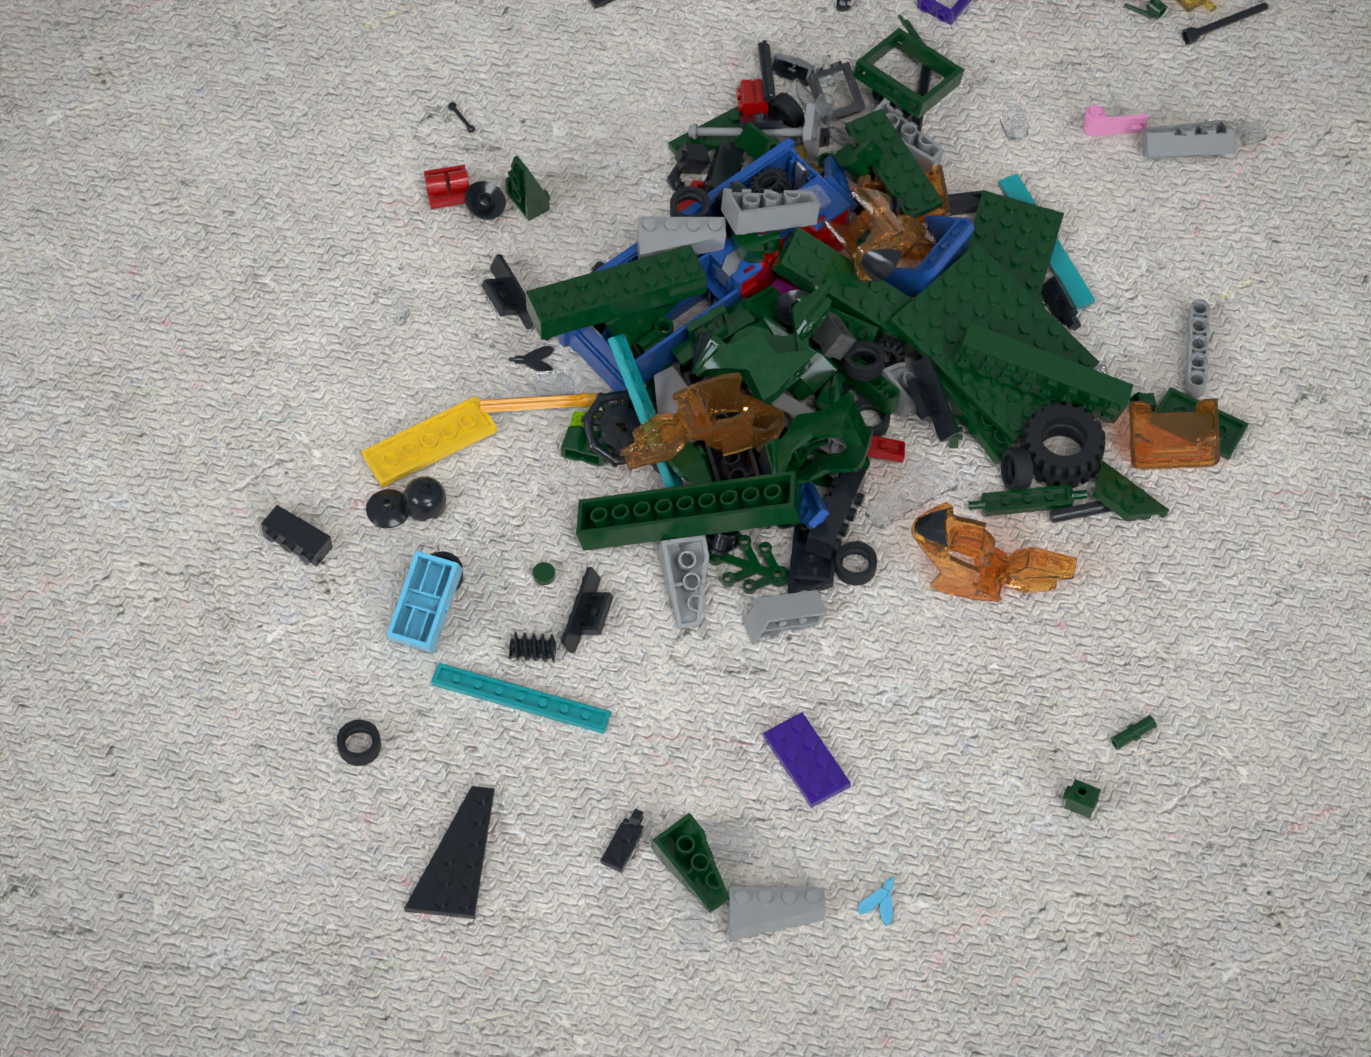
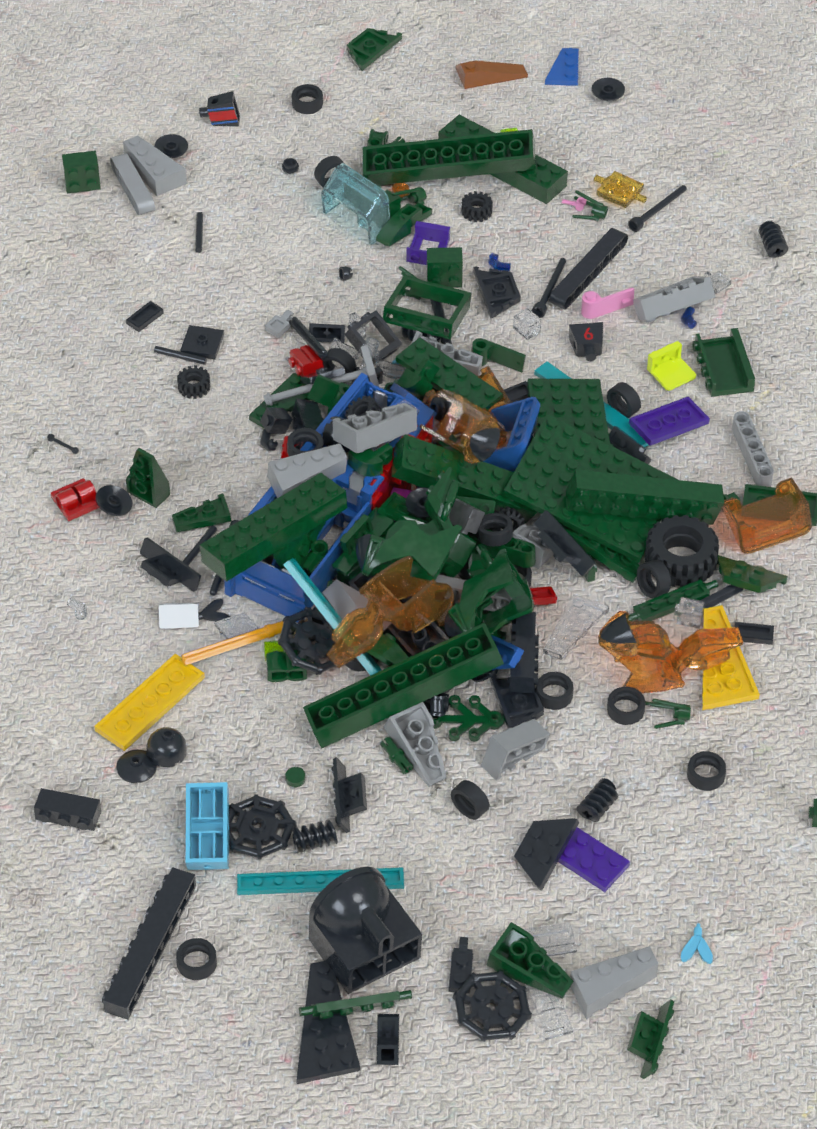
camera: 20 degrees left, 10 degrees down
none -> black brick [102,867,196,1020]
none -> black bar [154,346,207,365]
none -> white panel [159,602,199,629]
none -> dark green wing [172,493,232,532]
none -> black tyre [177,365,211,399]
none -> black plate [180,325,224,360]
none -> black bar [182,525,217,566]
none -> black plate [229,794,297,860]
none -> light grey plate [265,310,294,338]
none -> dark green plate [299,990,412,1019]
none -> black piece [309,867,422,994]
none -> black brick [377,1014,399,1065]
none -> dark green pin [380,737,413,774]
none -> dark green brick [426,247,463,288]
none -> black tyre [450,780,490,820]
none -> black plate [452,970,532,1042]
none -> dark green door [471,338,526,373]
none -> black wing [473,266,521,318]
none -> clear blue arm [488,253,511,272]
none -> black wing [514,818,579,891]
none -> black piece [531,258,566,318]
none -> black beam [549,228,628,310]
none -> black torso [568,322,603,362]
none -> black piece [576,778,618,822]
none -> black tyre [607,382,641,418]
none -> black tyre [607,686,646,725]
none -> dark green bracket [627,999,675,1079]
none -> dark purple plate [628,396,710,446]
none -> dark green plant [645,699,691,729]
none -> neon yellow bracket [647,341,696,391]
none -> clear brick [674,597,705,629]
none -> clear blue arm [681,306,697,329]
none -> black tyre [687,751,726,791]
none -> dark green panel [692,328,755,397]
none -> yellow wing [702,605,760,711]
none -> black tile [734,622,774,645]
none -> black piece [758,221,788,258]

